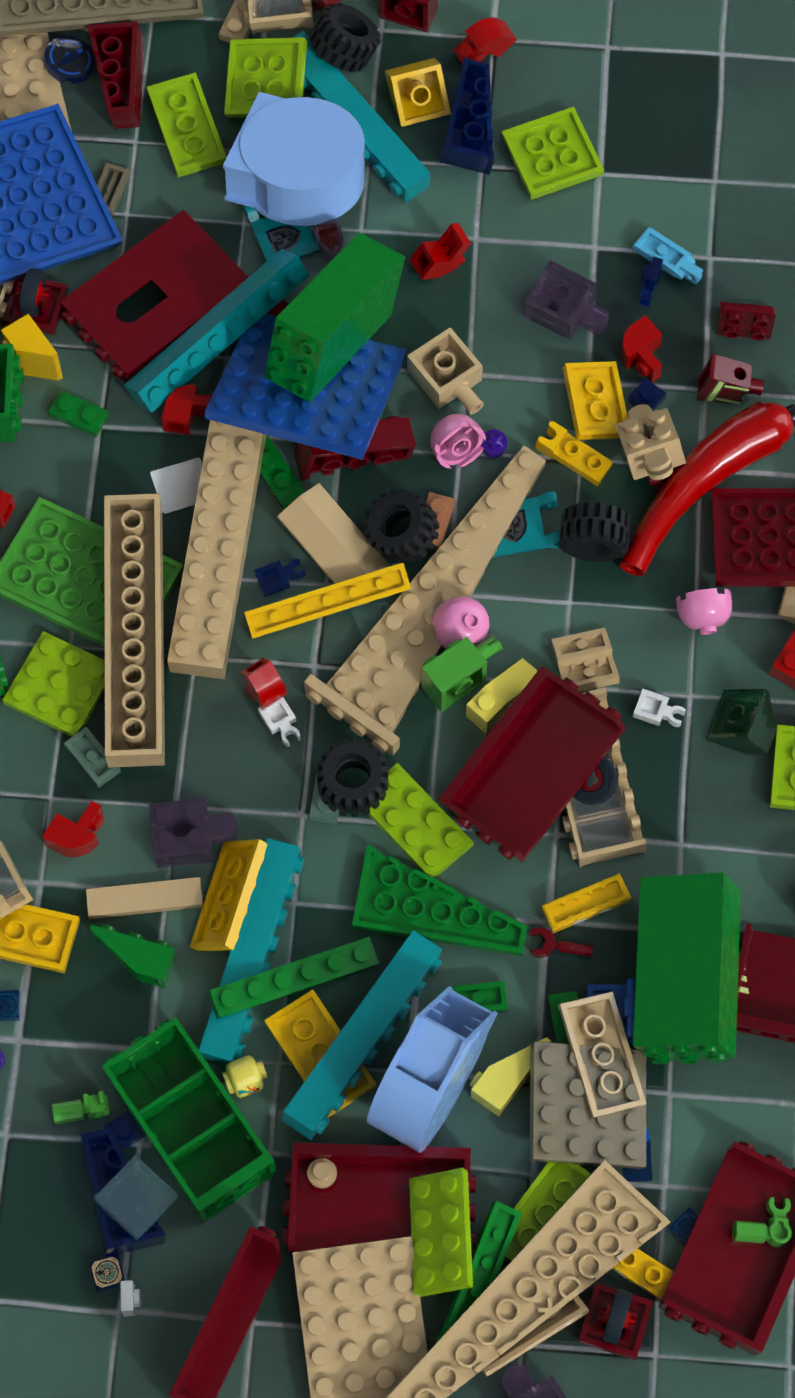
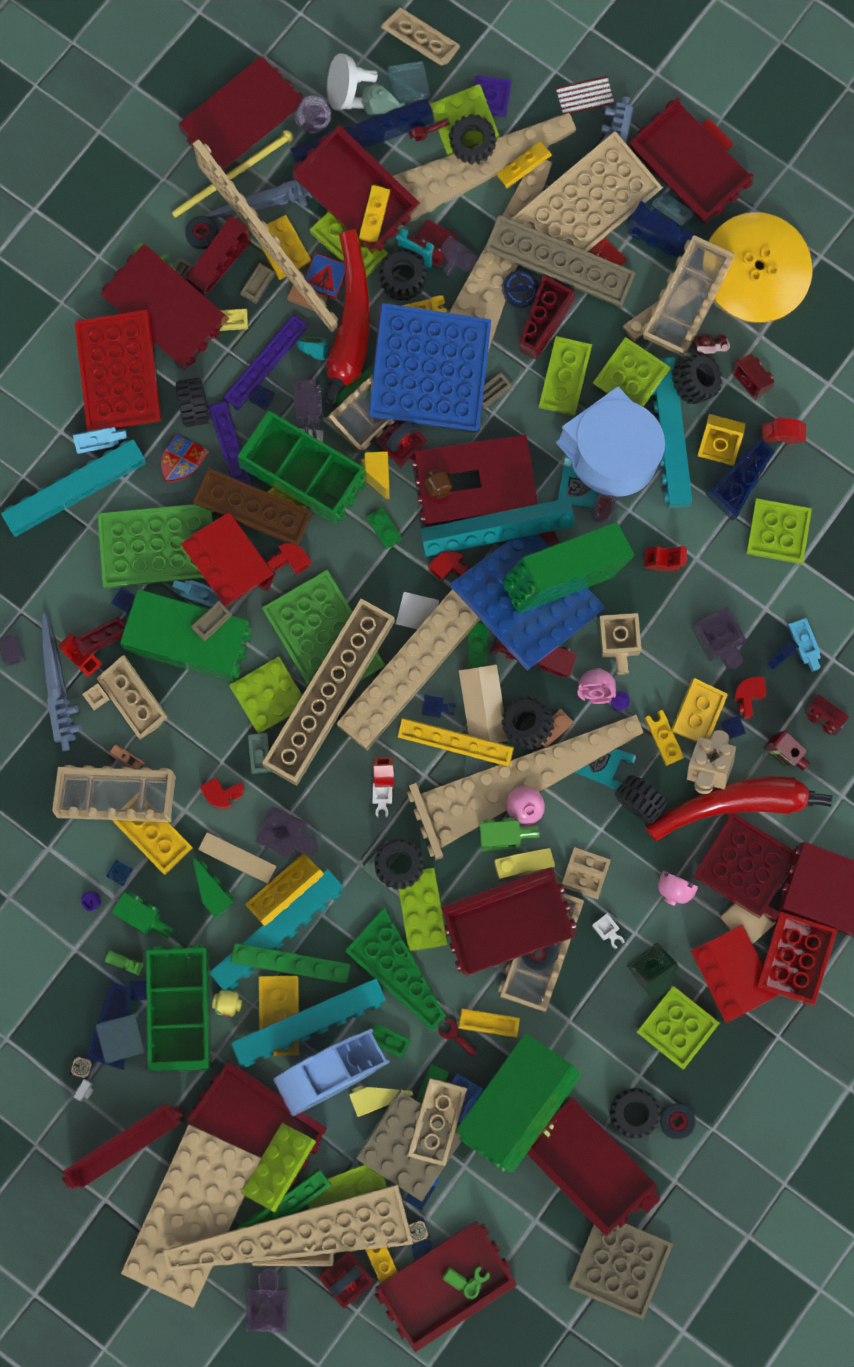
camera: 30 degrees right, 10 degrees up
tan plate [307,1158,337,1188] -> none
none -> green brick [112,892,174,939]
none -> tile [408,1219,430,1244]
none -> reddish brown head [424,469,452,499]

